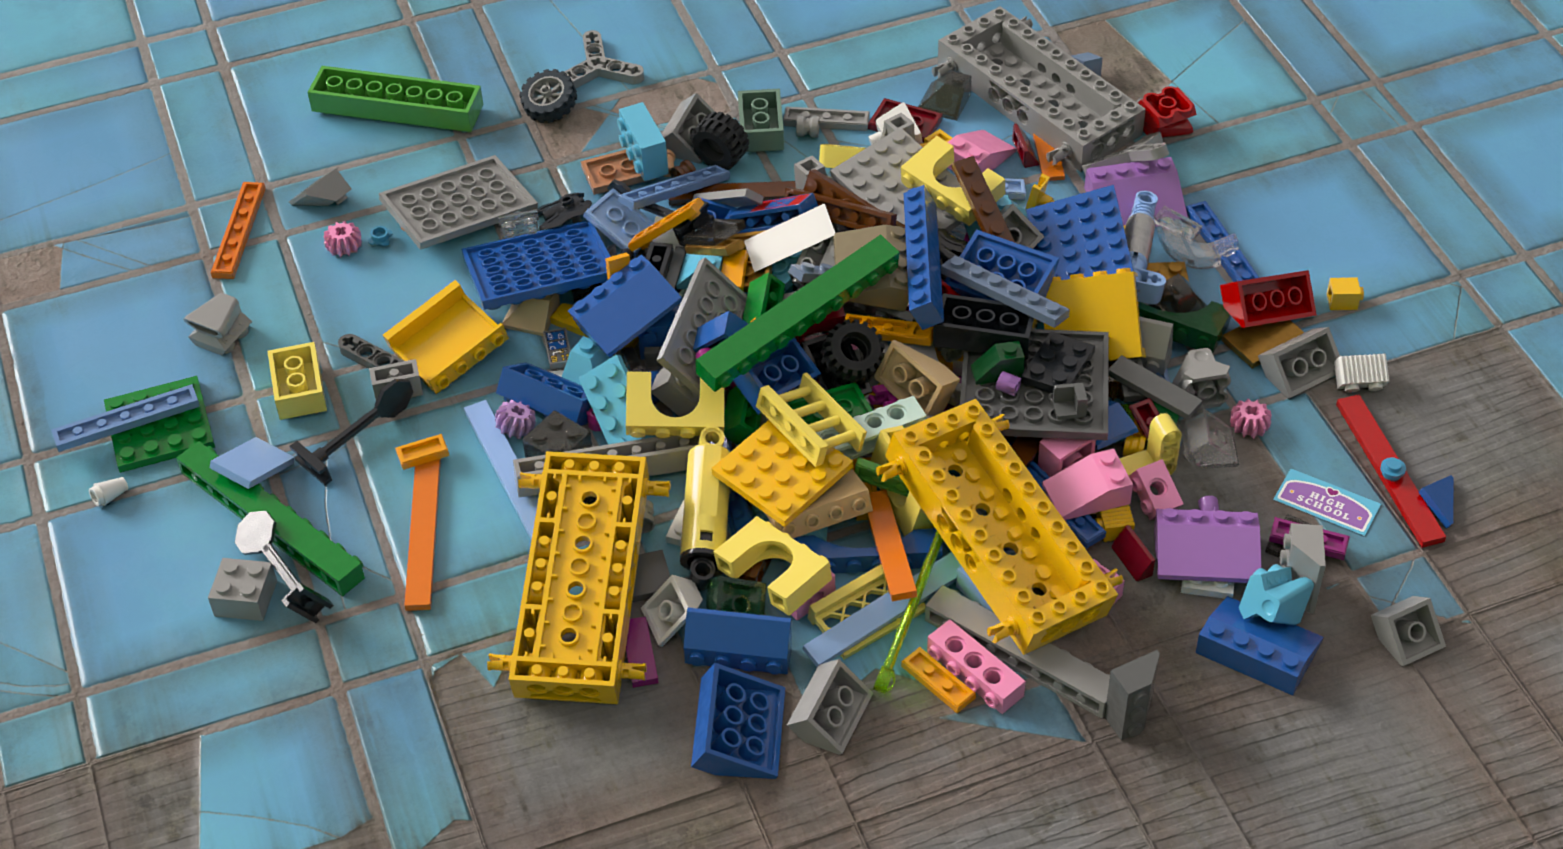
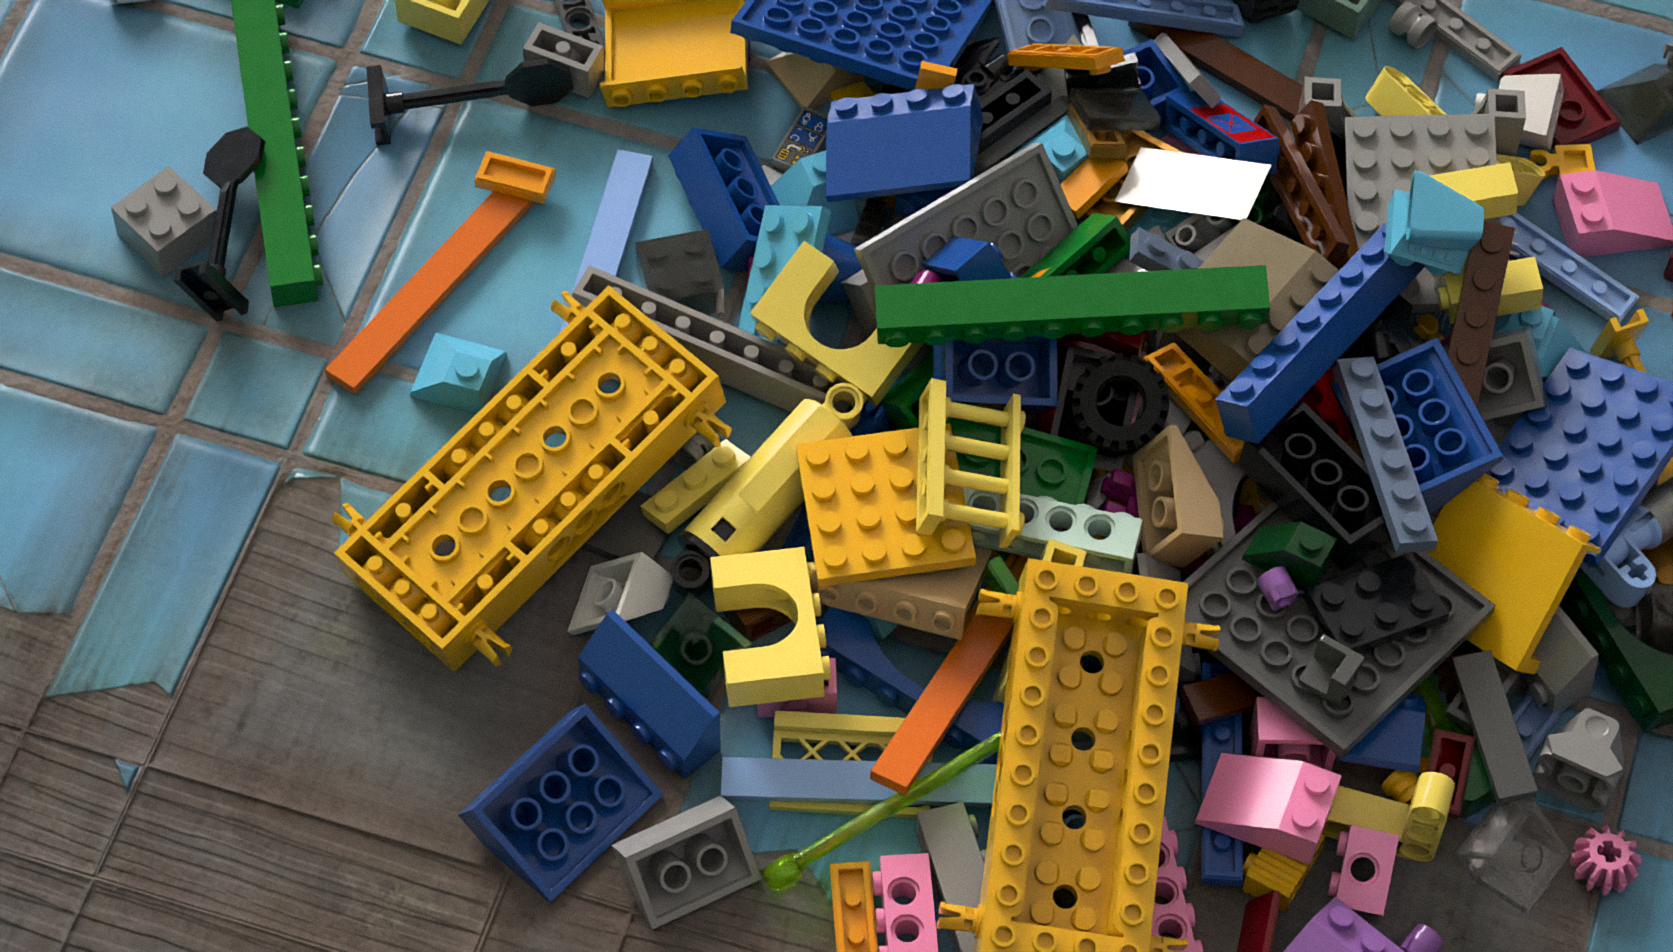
camera: 35 degrees right, 10 degrees up
light blue tile [209,437,295,489] -> none
lavender gear [495,399,536,439] -> none
magenta tile [626,616,659,688] -> none
none -> medium azure slope [410,333,507,414]
none -> light yellow plate [641,439,750,534]
none -> medium azure piece [1384,170,1484,276]

